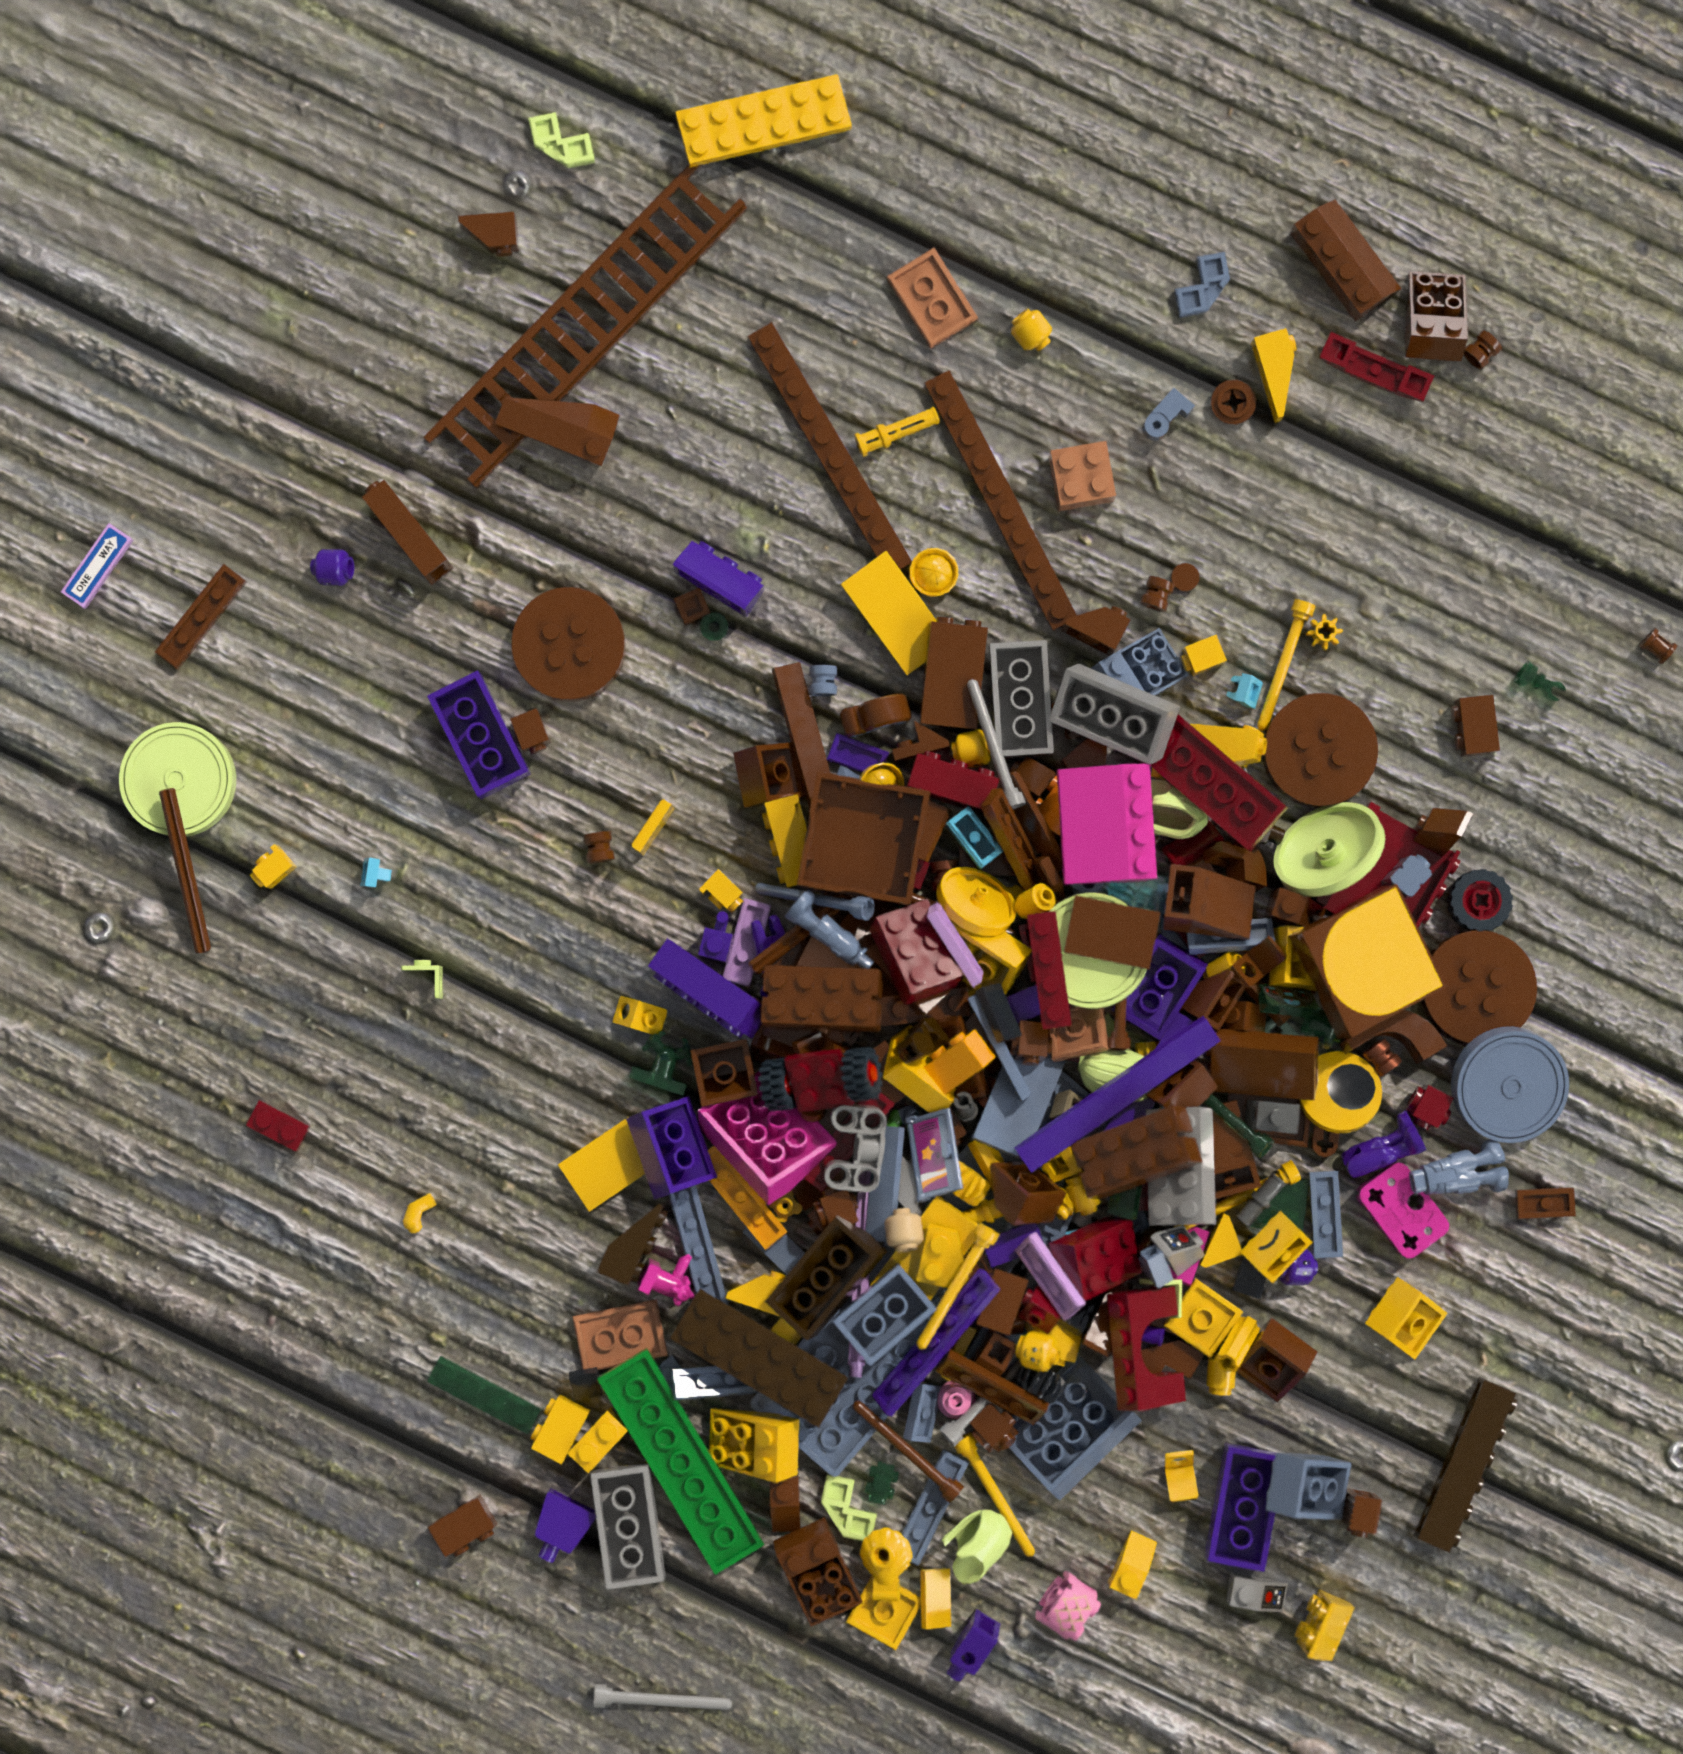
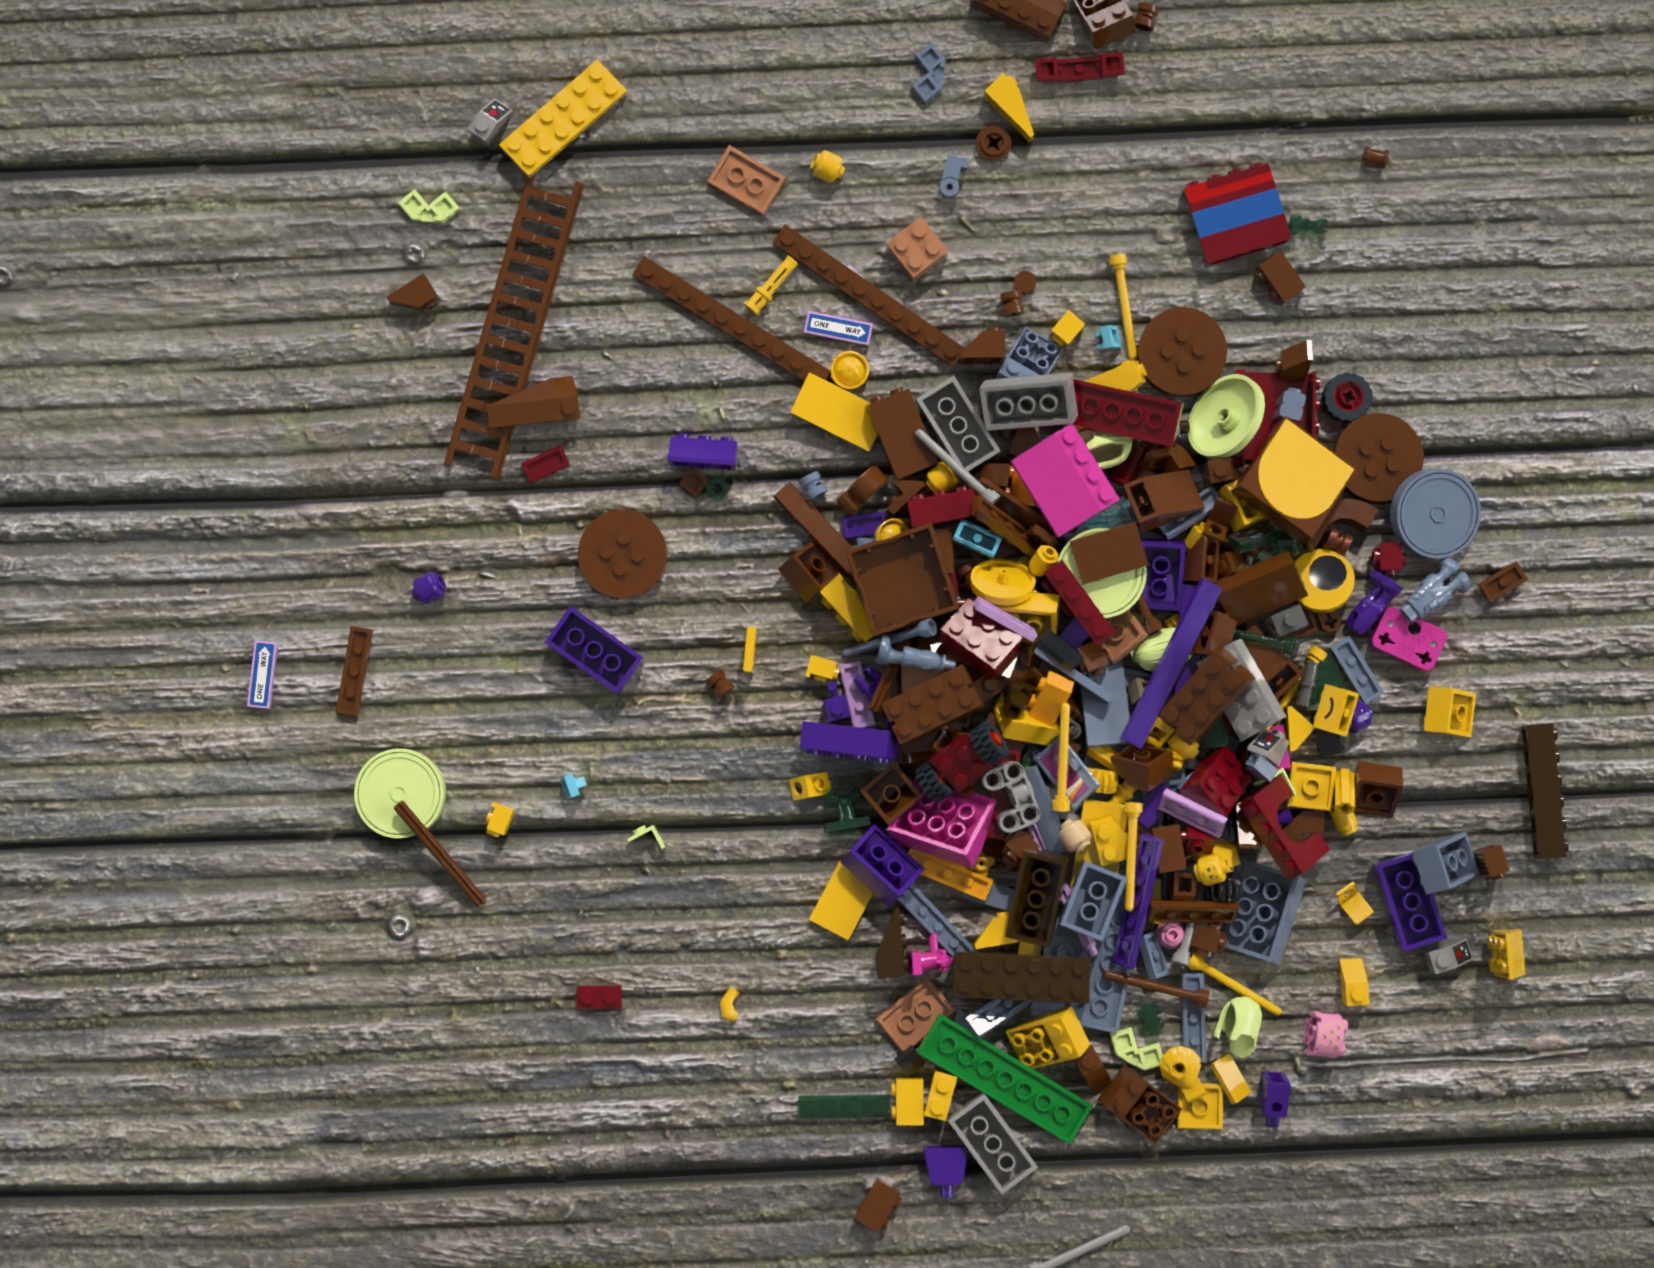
camera: 30 degrees left, 0 degrees up
reddish brown brick [362,480,454,585] -> none
reddish brown brick [510,708,551,755] -> none
yellow gear [1306,614,1343,651] -> none
none -> light grey slope [467,98,513,147]
none -> dark red tile [521,445,571,484]
none -> tile [804,311,873,346]
none -> yellow piece [1052,703,1070,812]
none -> panel [1181,162,1292,268]

